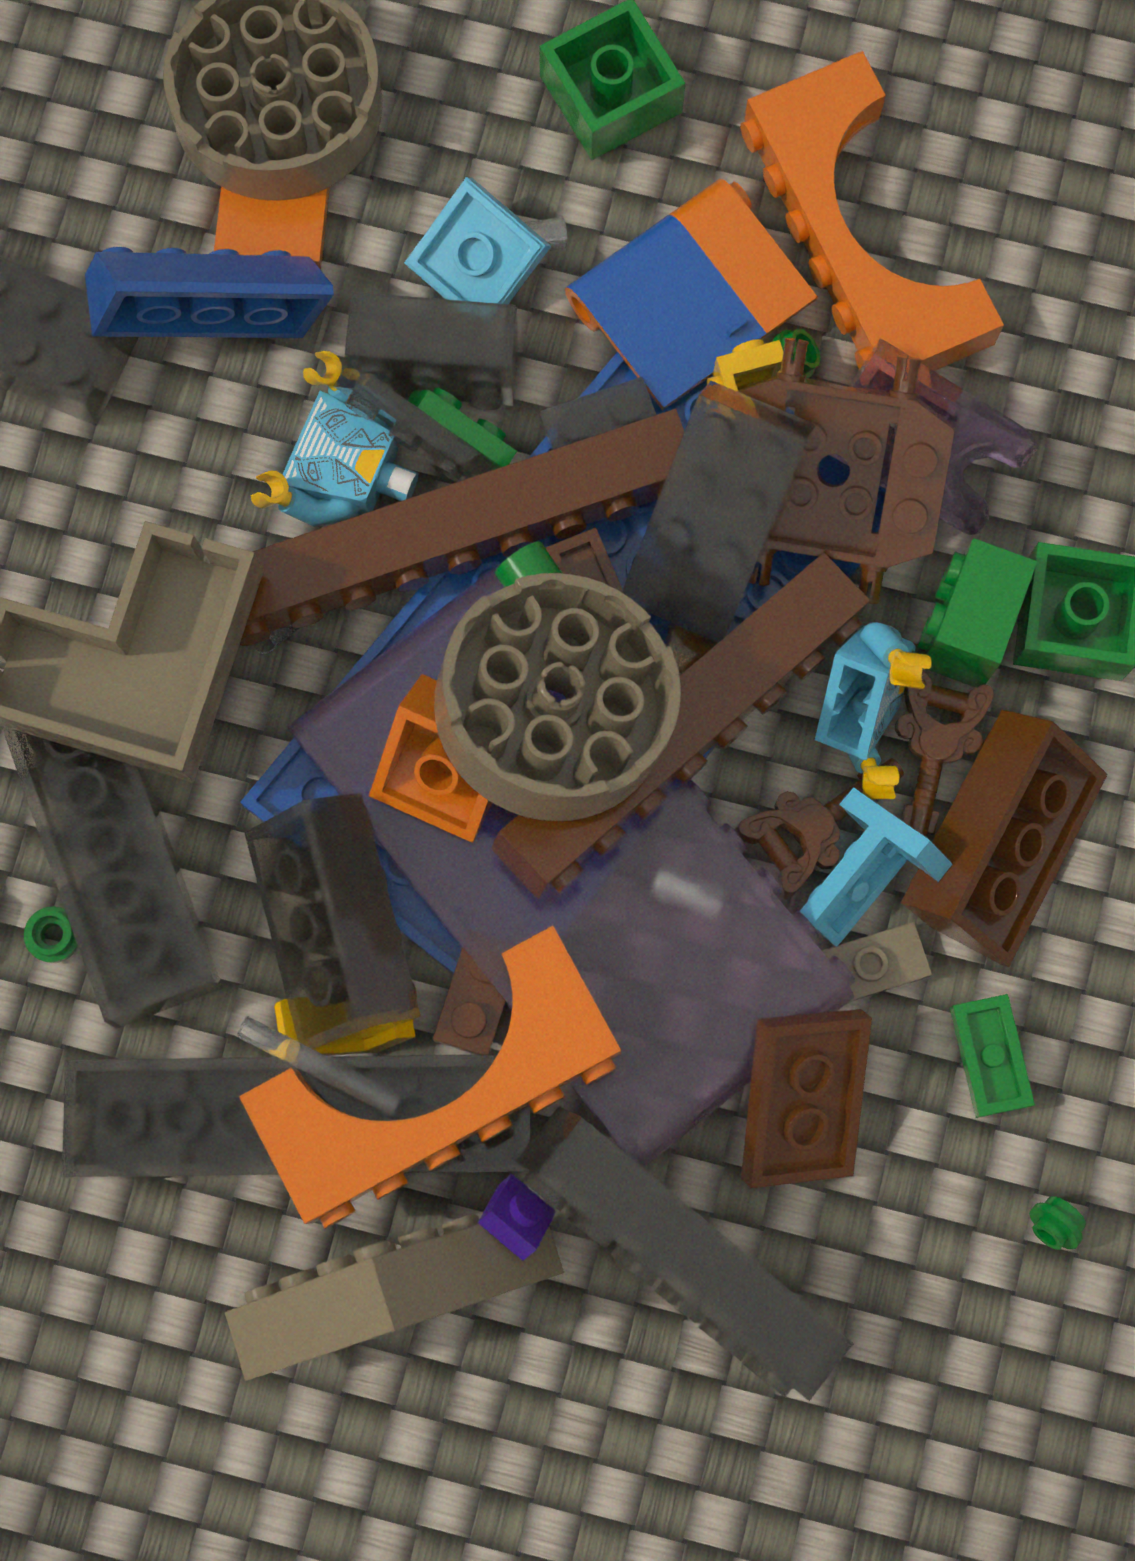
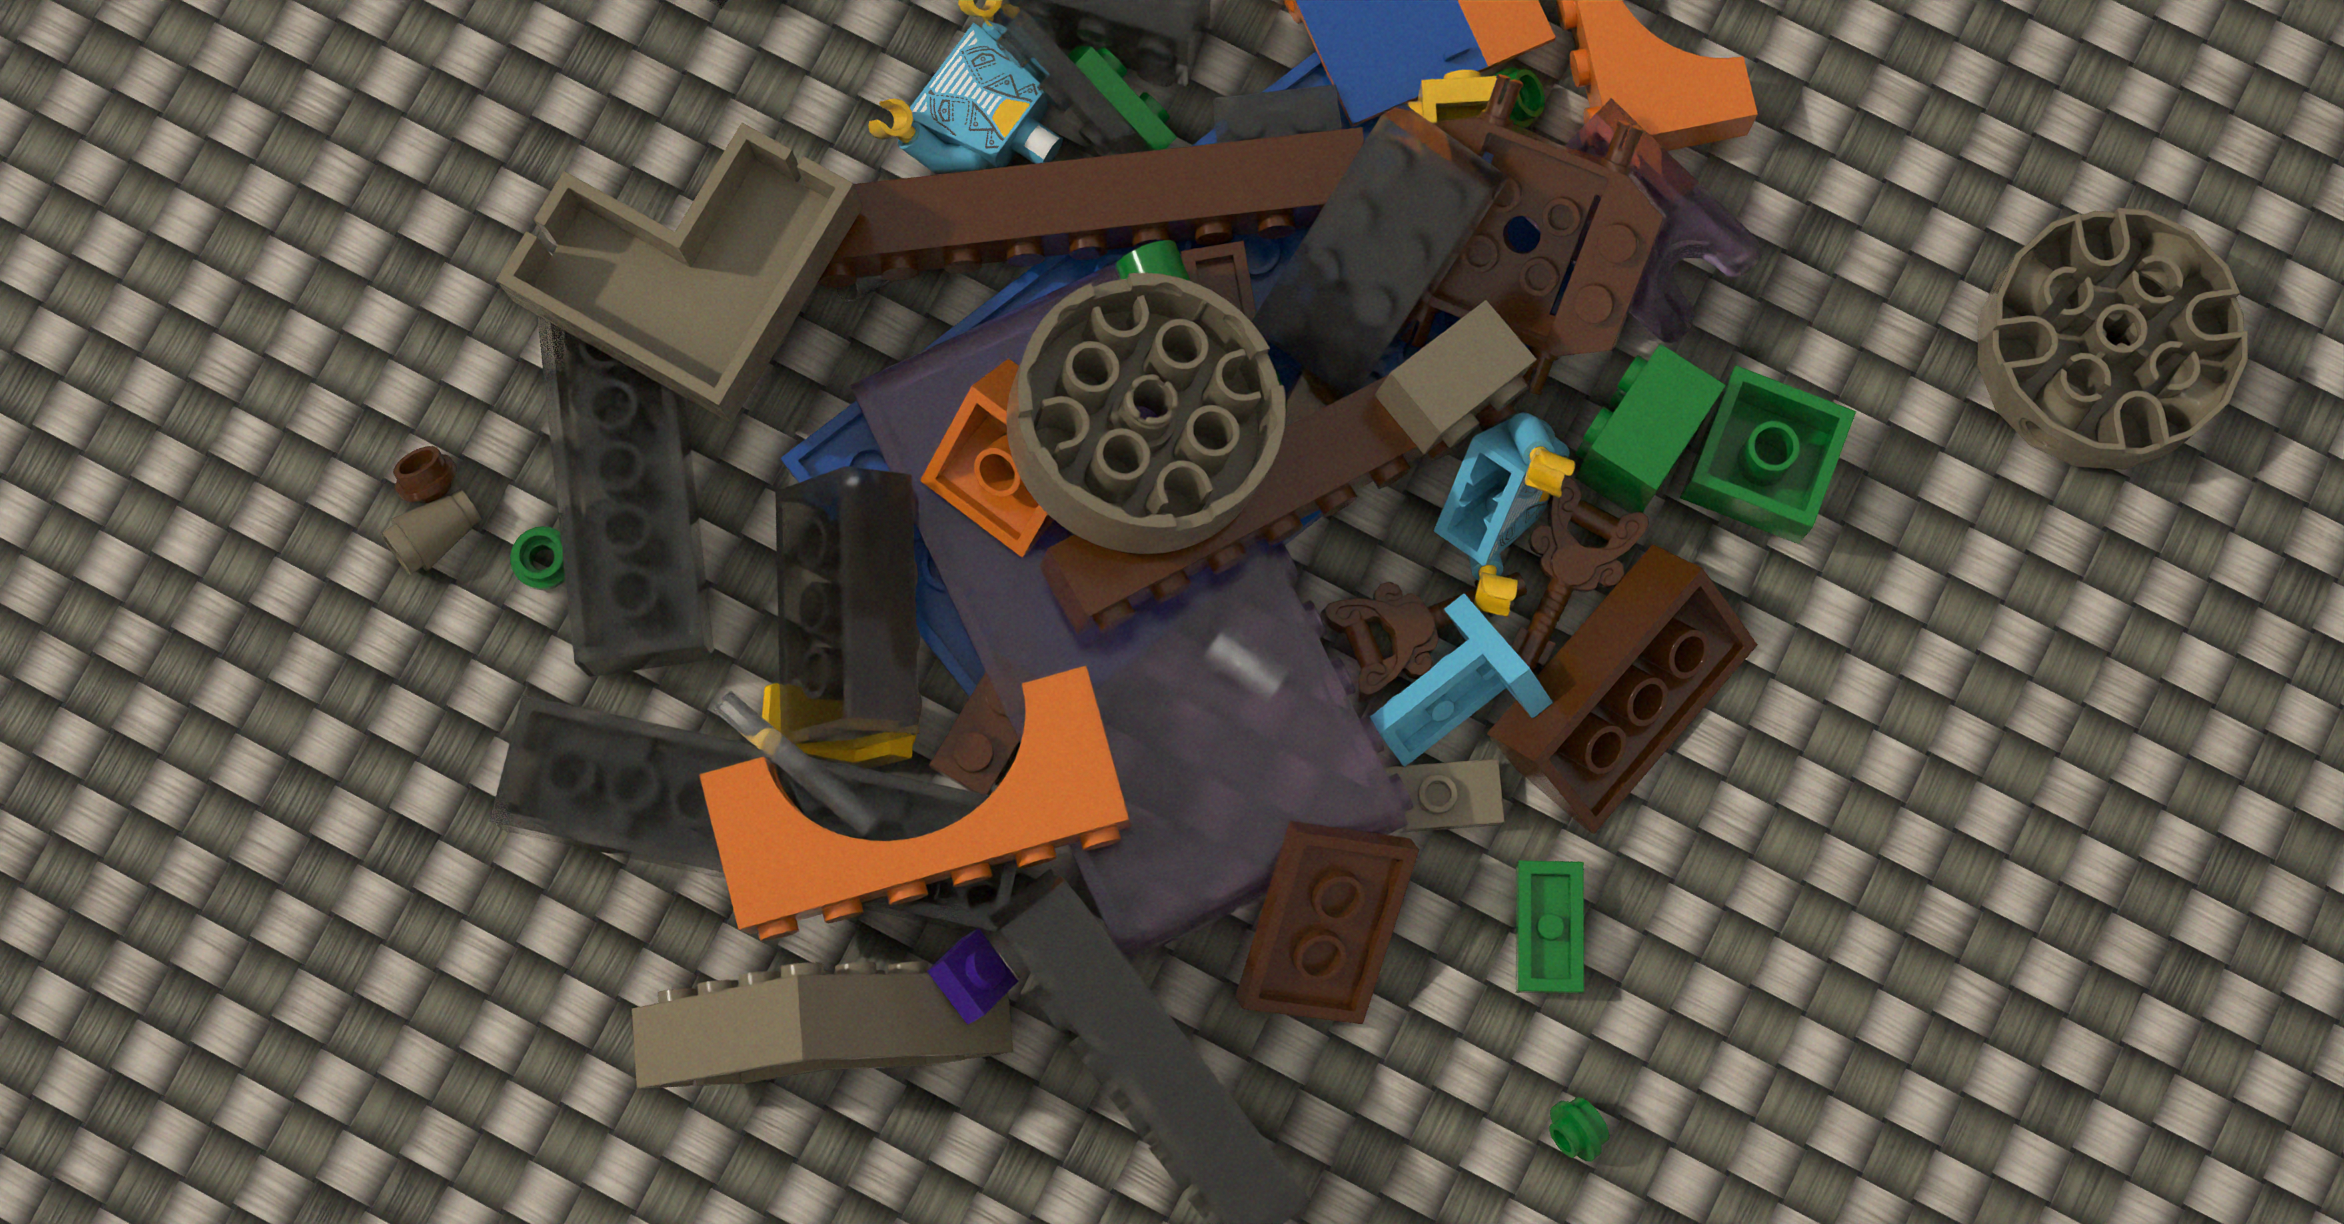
camera: 15 degrees right, 0 degrees up
none -> dark tan brick [1375,300,1537,454]

